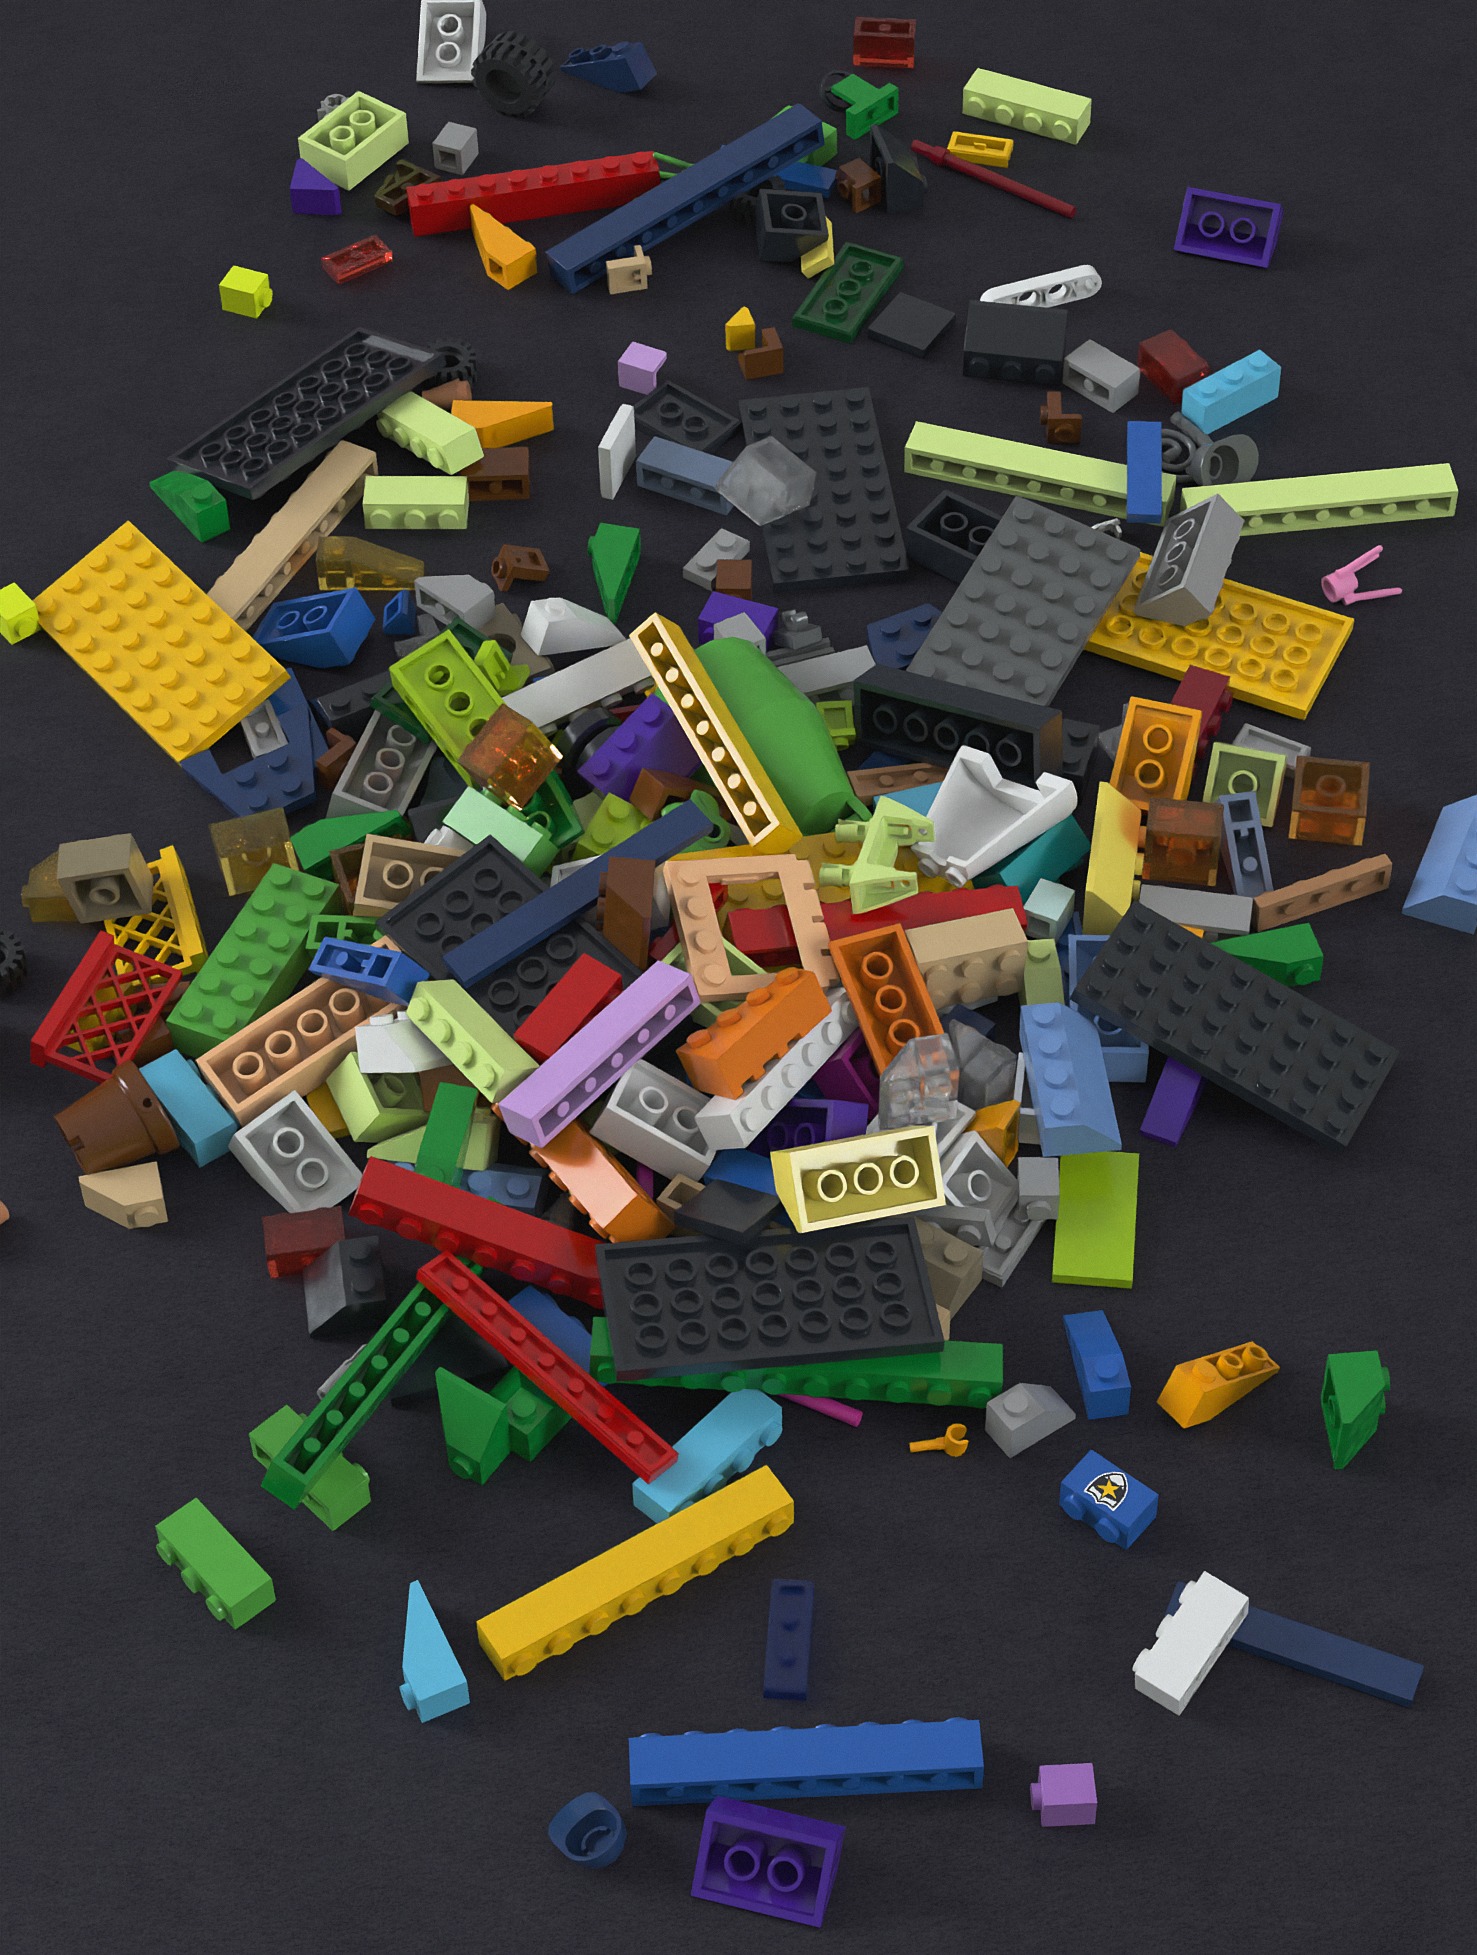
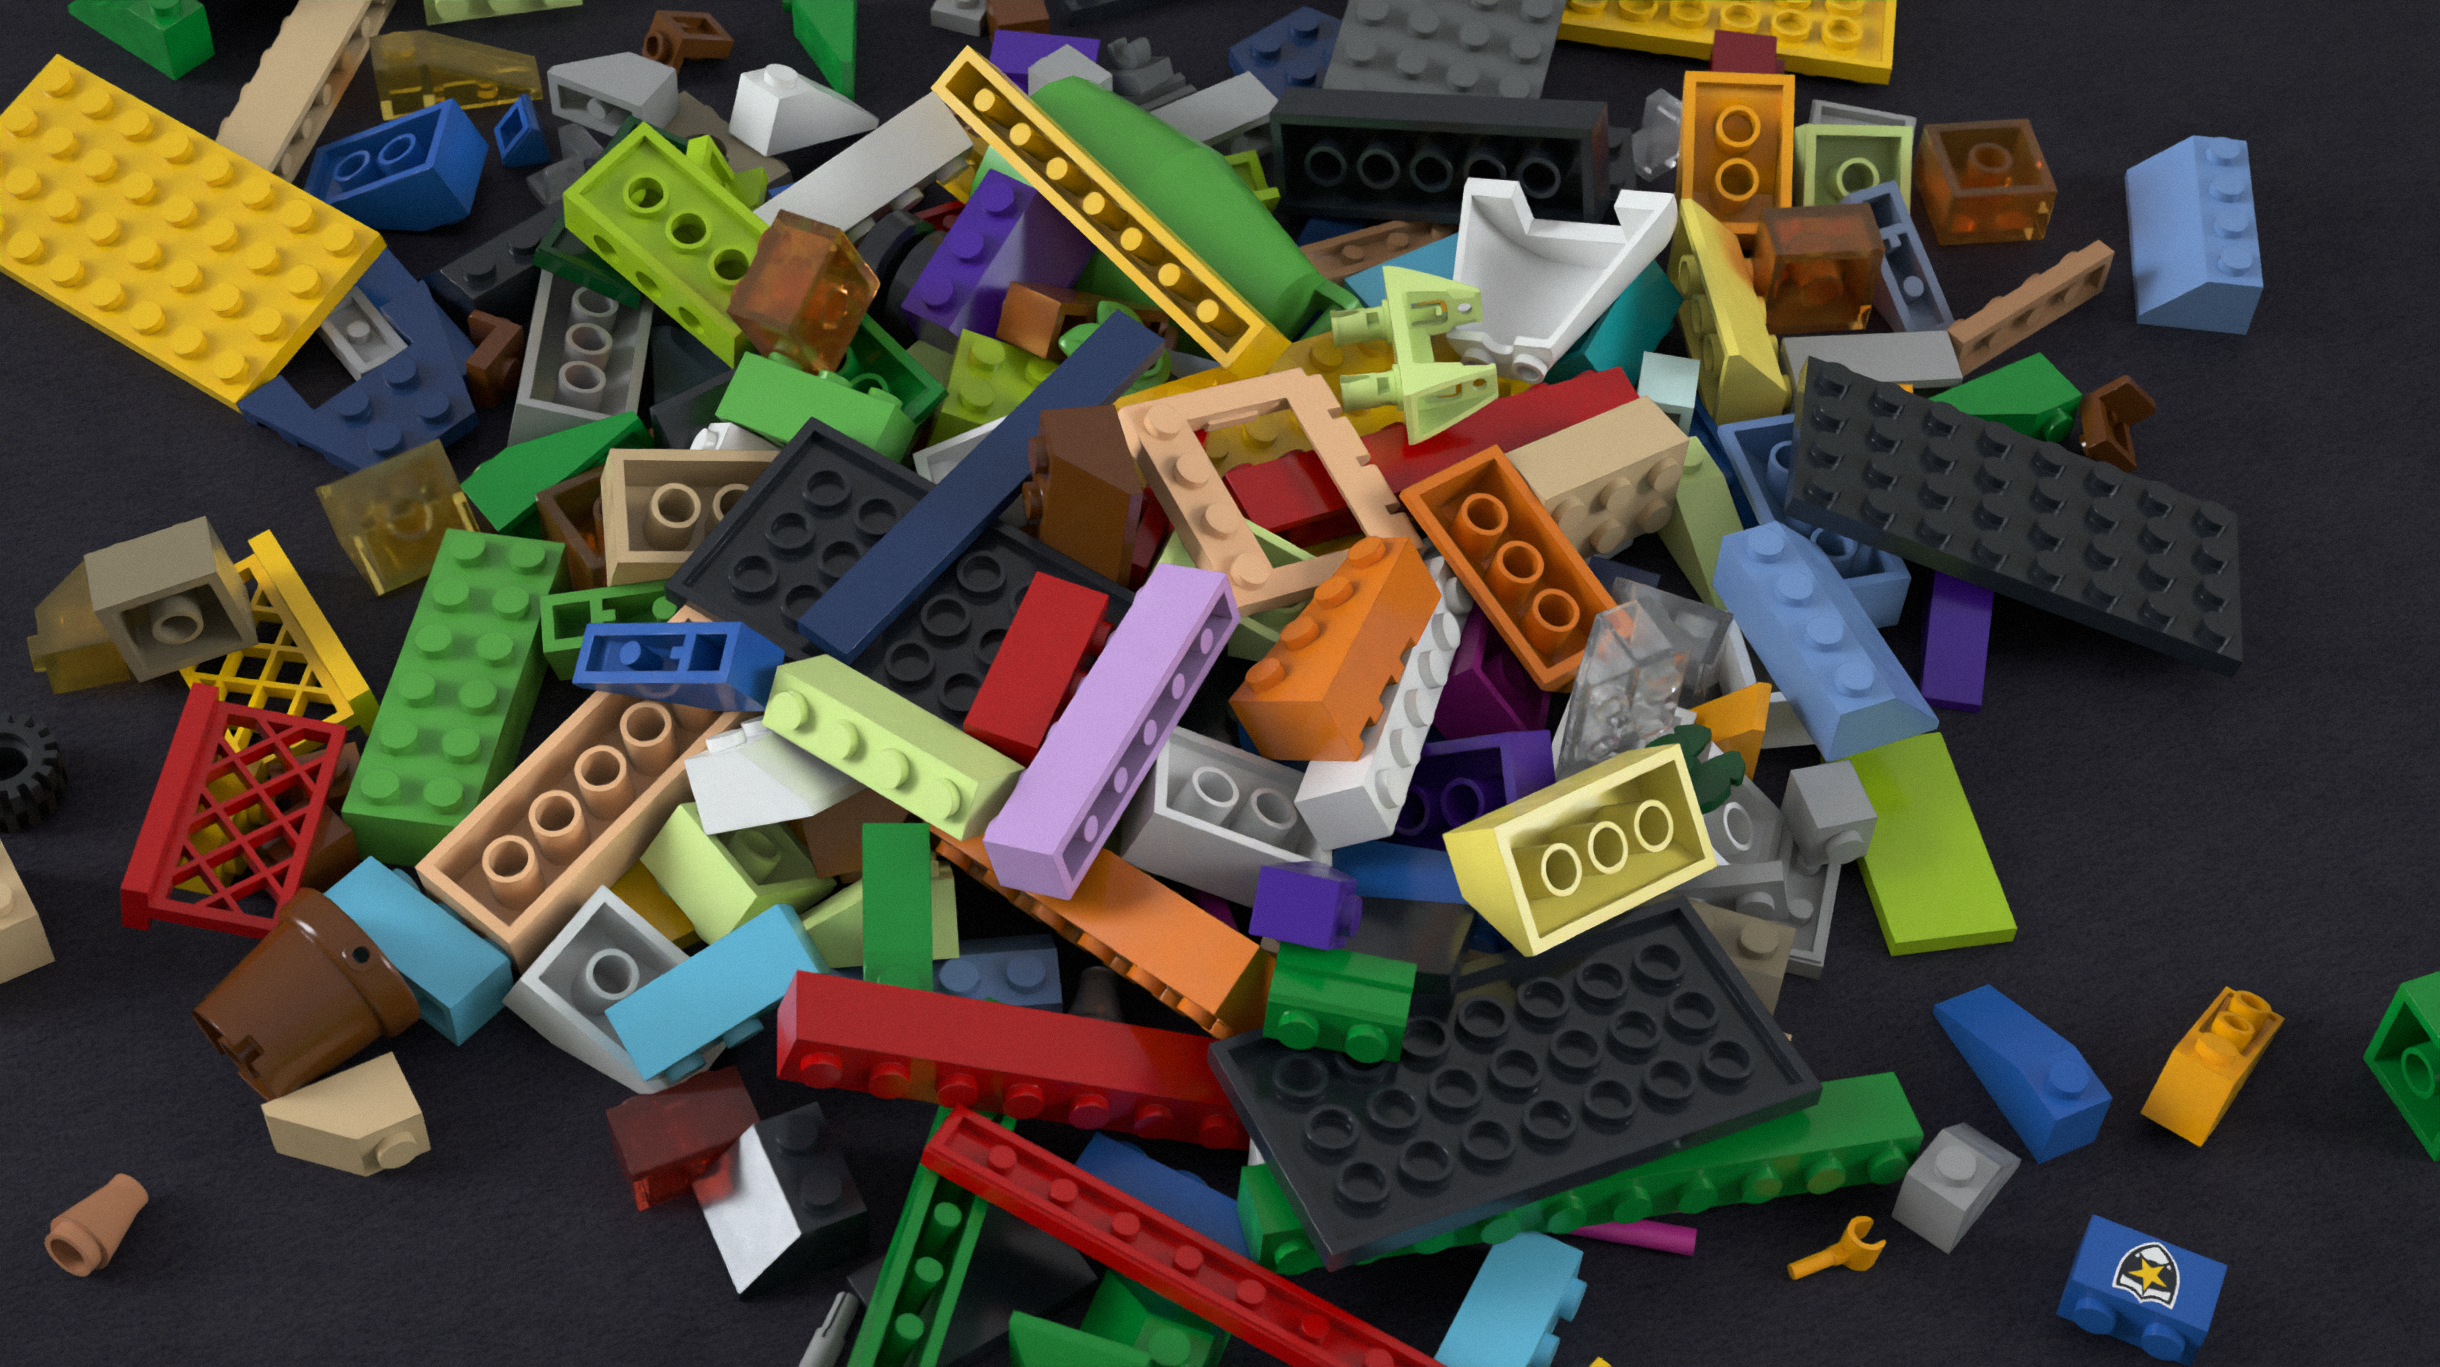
camera: 20 degrees left, 0 degrees up
none -> medium azure brick [604,904,832,1085]
none -> dark purple slope [1249,861,1362,951]
none -> green brick [1263,941,1417,1063]
none -> dark green piece [1644,724,1745,815]
none -> reddish brown bracket [2079,375,2156,473]

